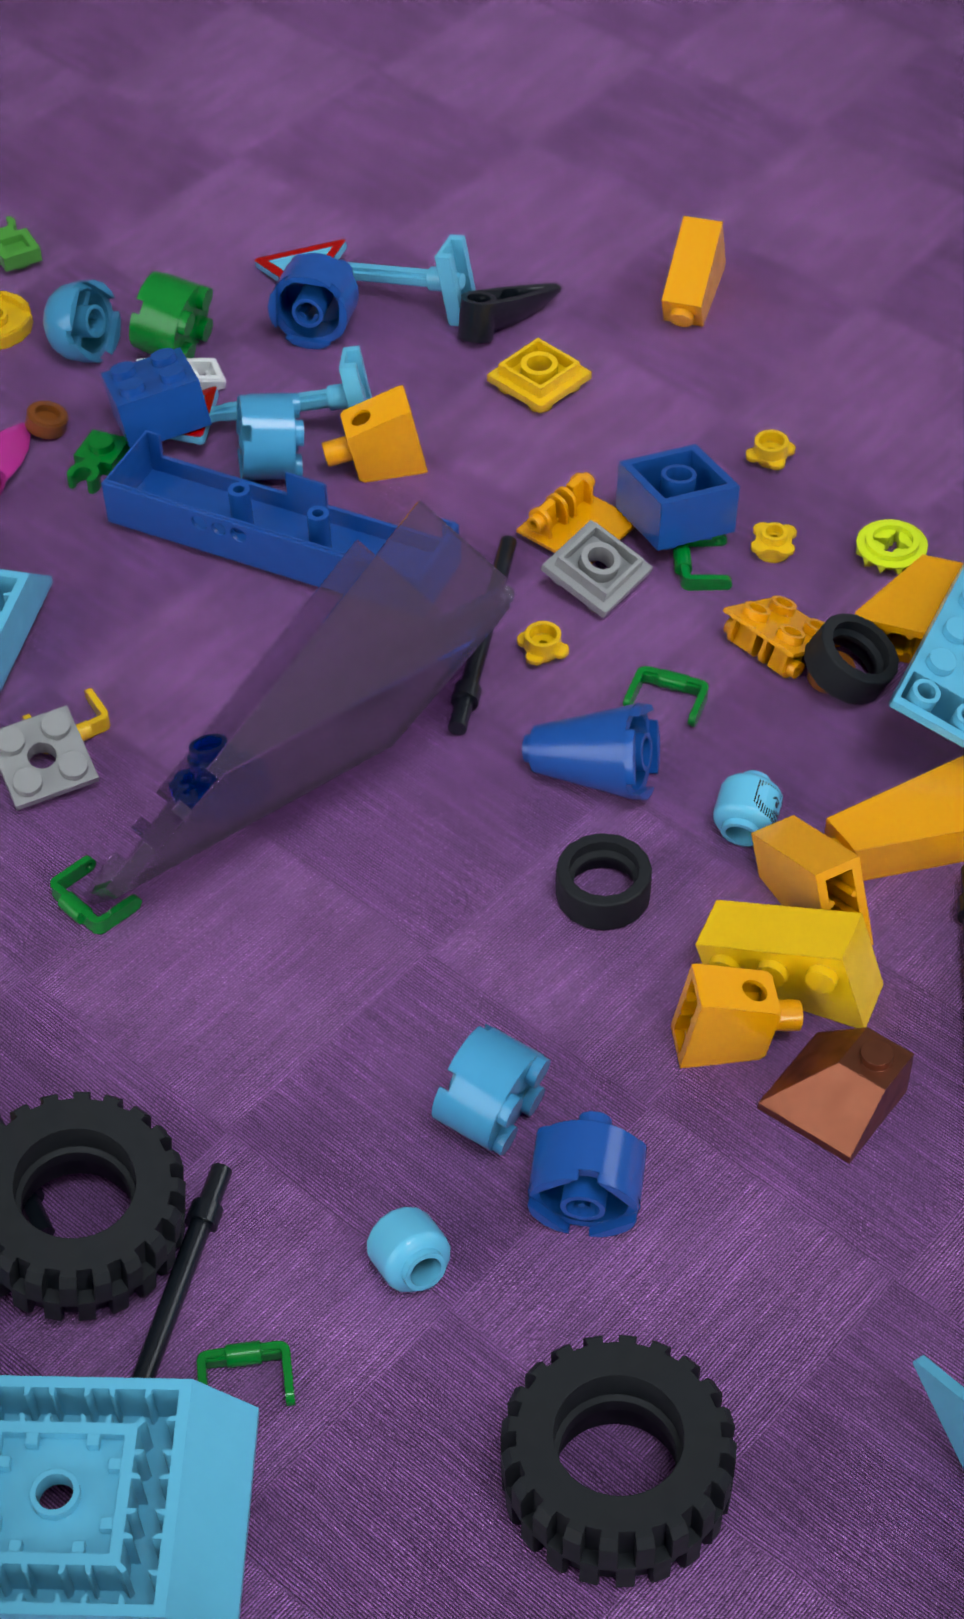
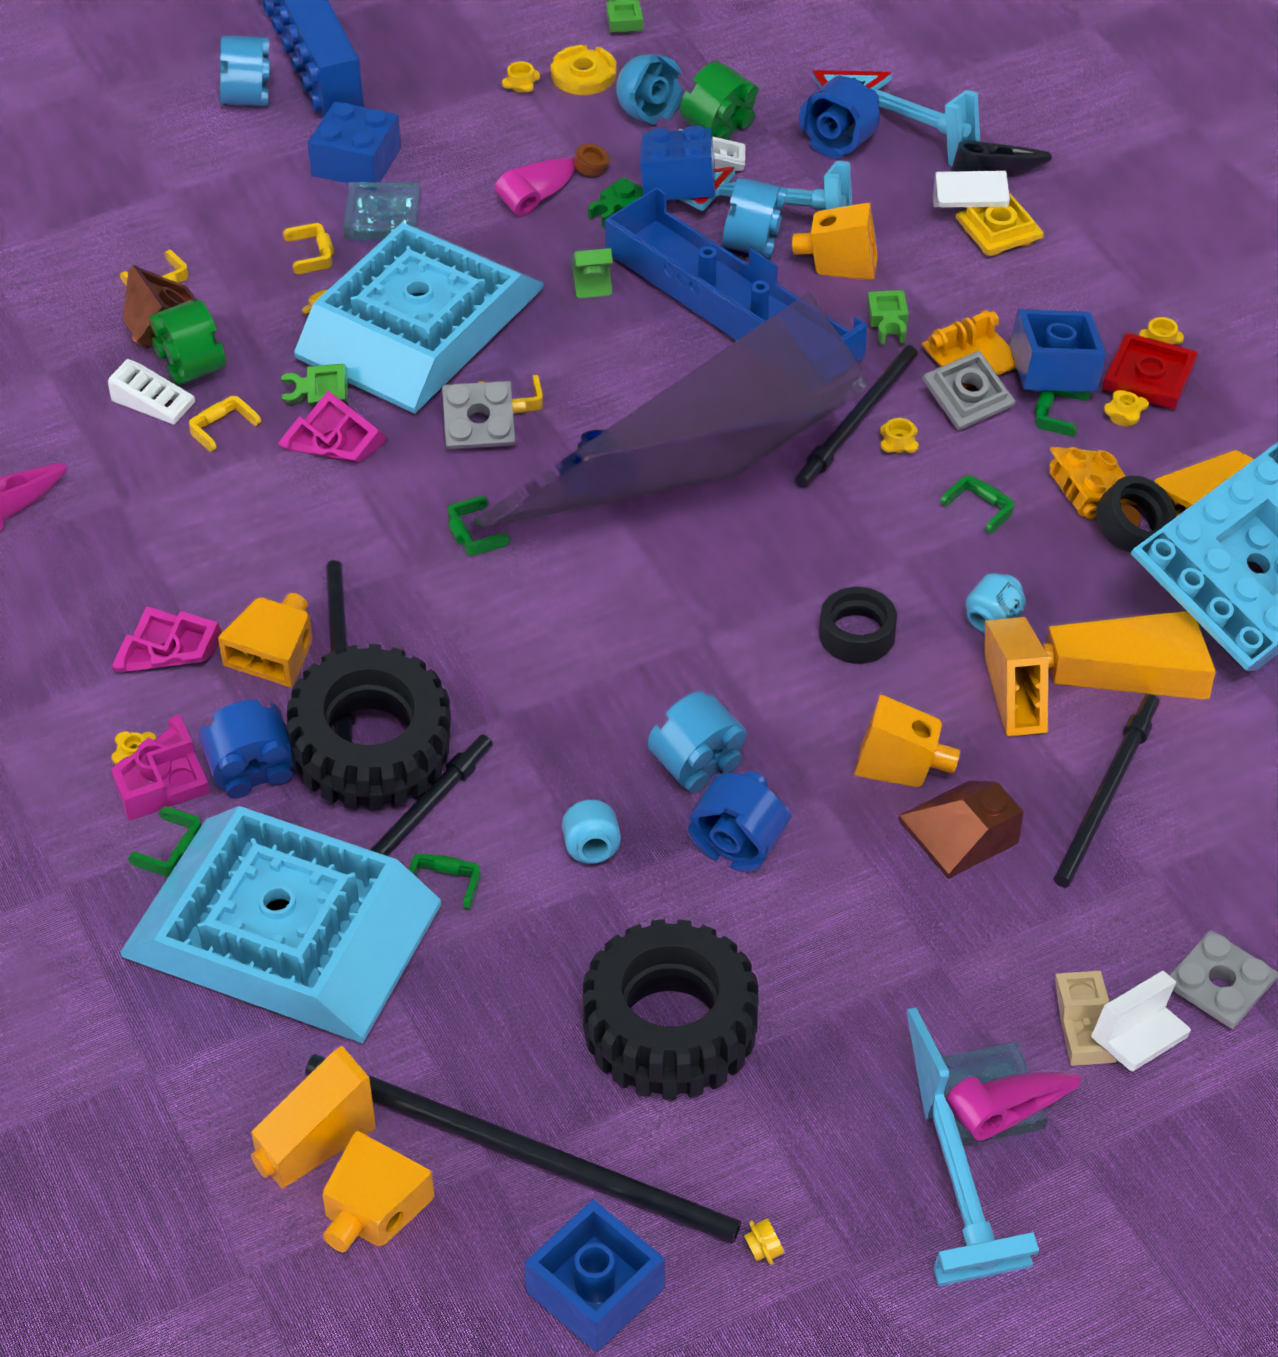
camera: 20 degrees right, 0 degrees up
blue cone [522,703,660,800] -> none
light orange slope [661,216,726,327] -> none
yellow wedge [695,900,884,1028] -> none
neon yellow gear [856,519,928,575] -> none
none -> bright green slope [570,248,613,298]
none -> bright green plate [867,290,909,344]
none -> white panel [932,171,1010,208]
none -> red plate [1102,332,1198,410]

